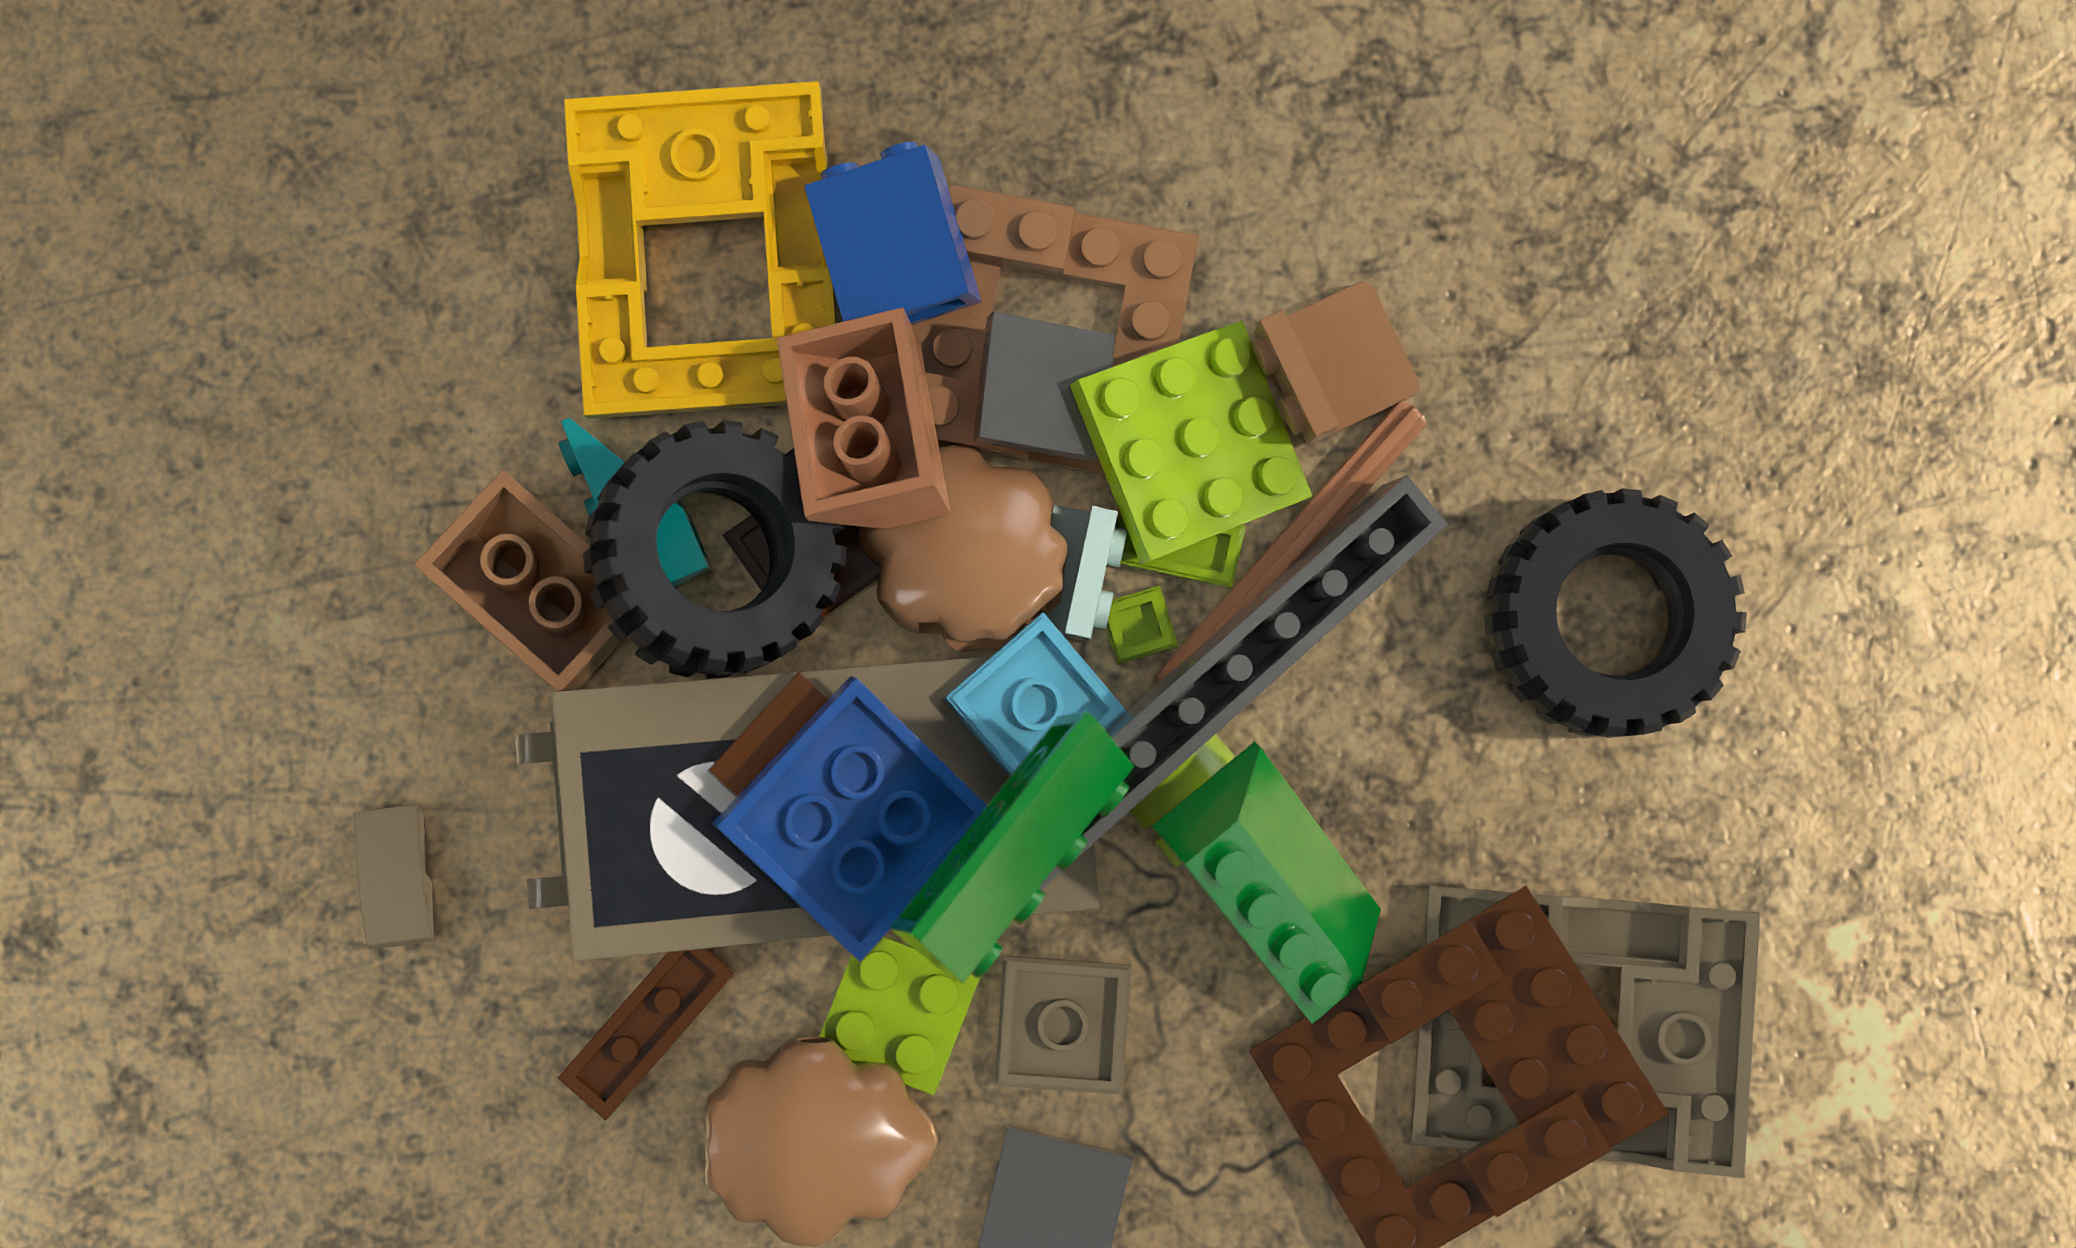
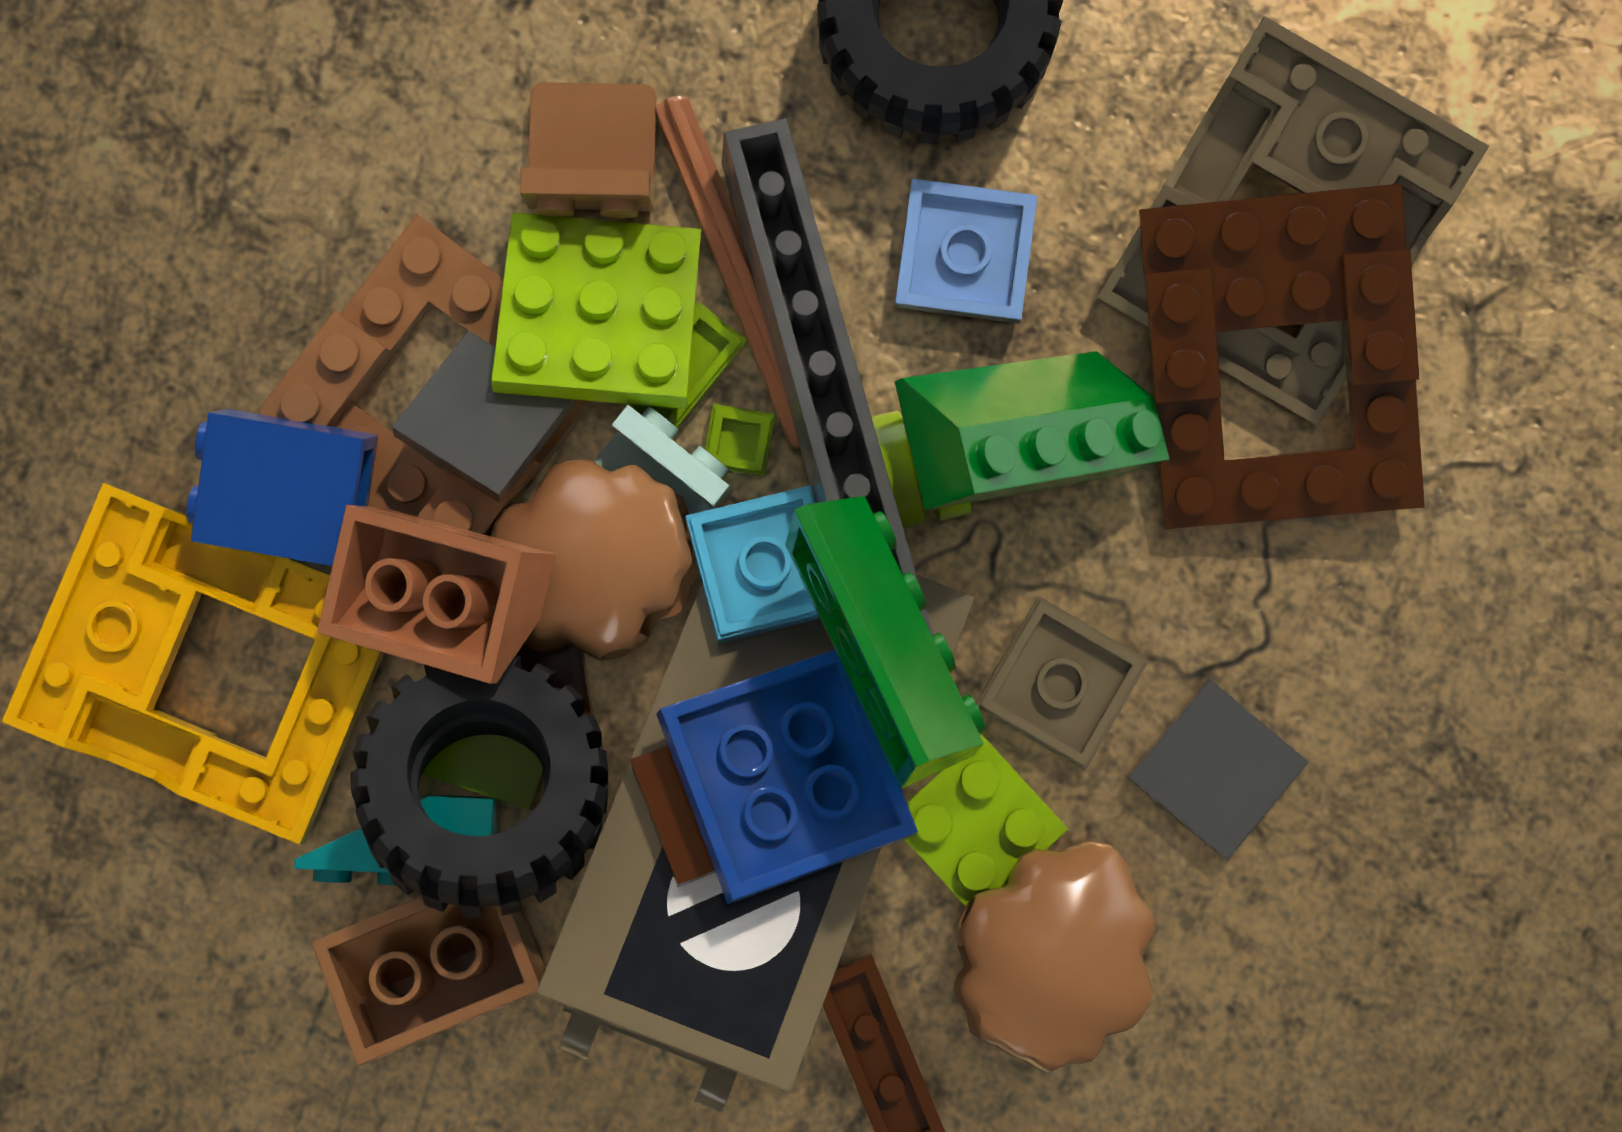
camera: 60 degrees left, 0 degrees up
none -> lime tile [423,735,544,810]
none -> light blue plate [895,178,1038,324]

